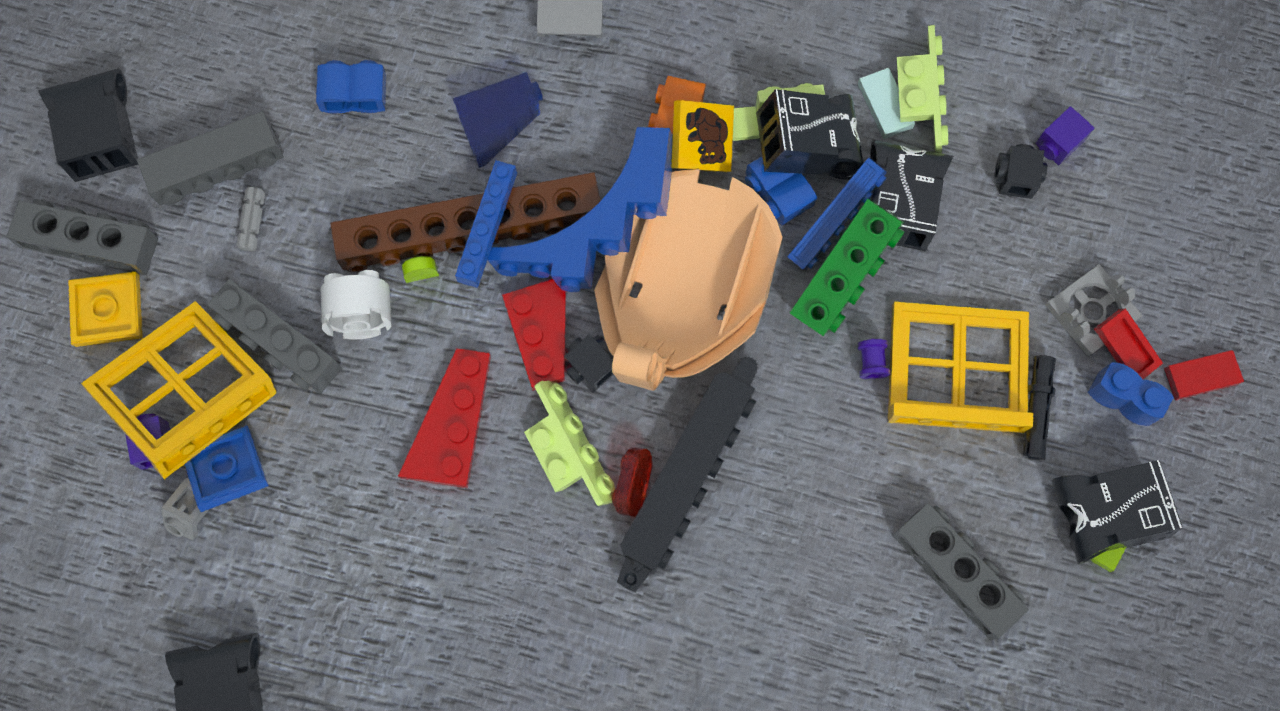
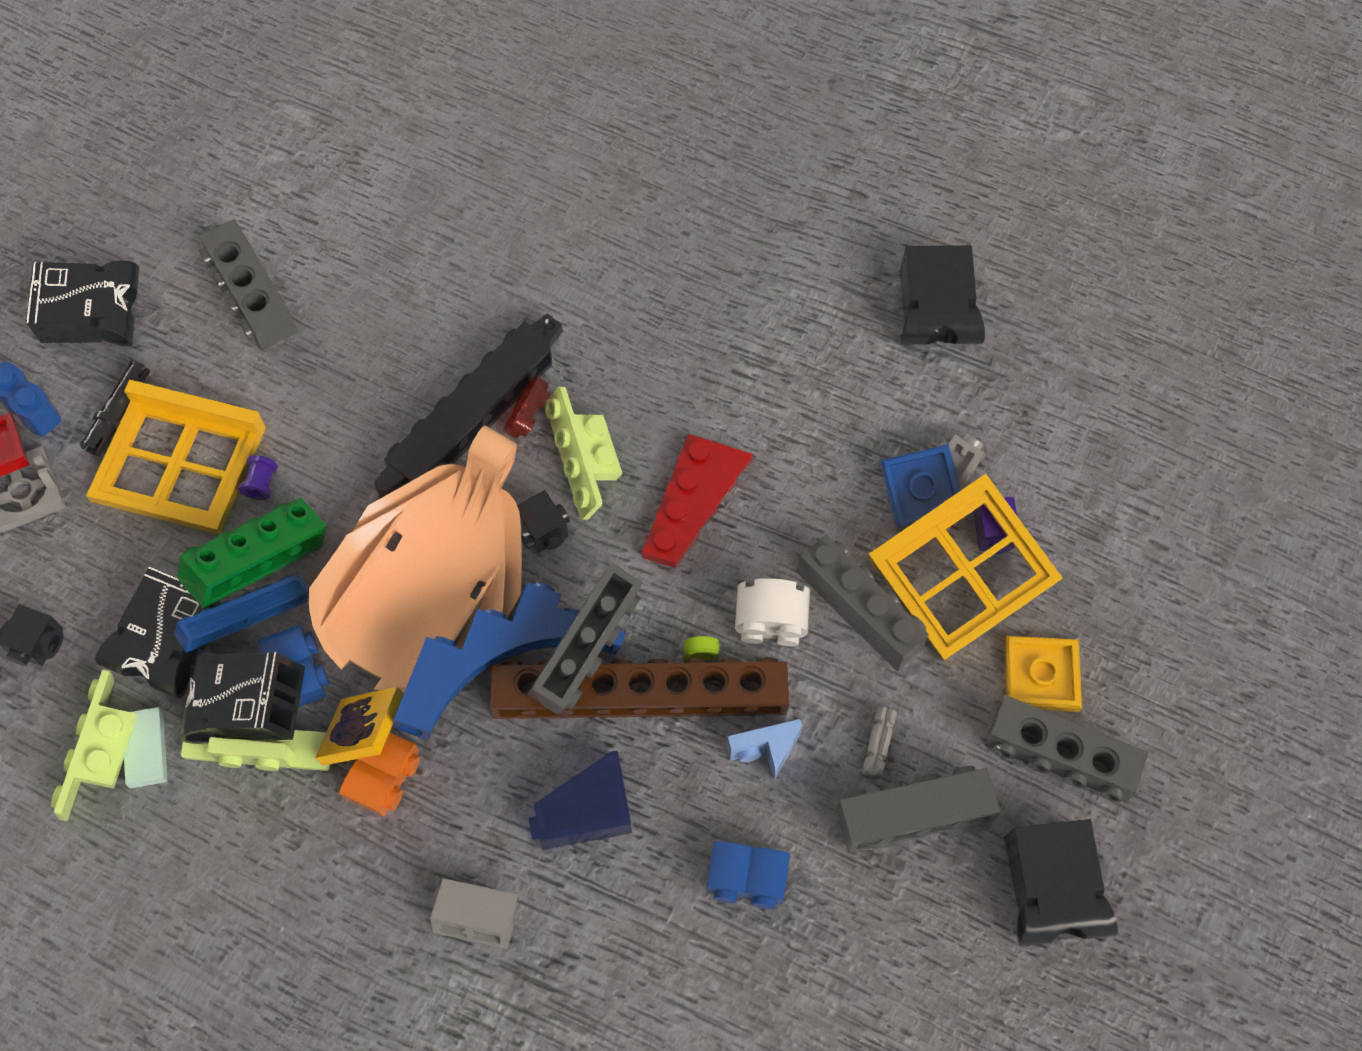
camera: 170 degrees left, 10 degrees down
blue piece [455,160,517,288] -> none
red wing [502,279,566,391] -> none
none -> dark grey brick [527,563,643,715]
none -> light blue slope [726,719,802,779]

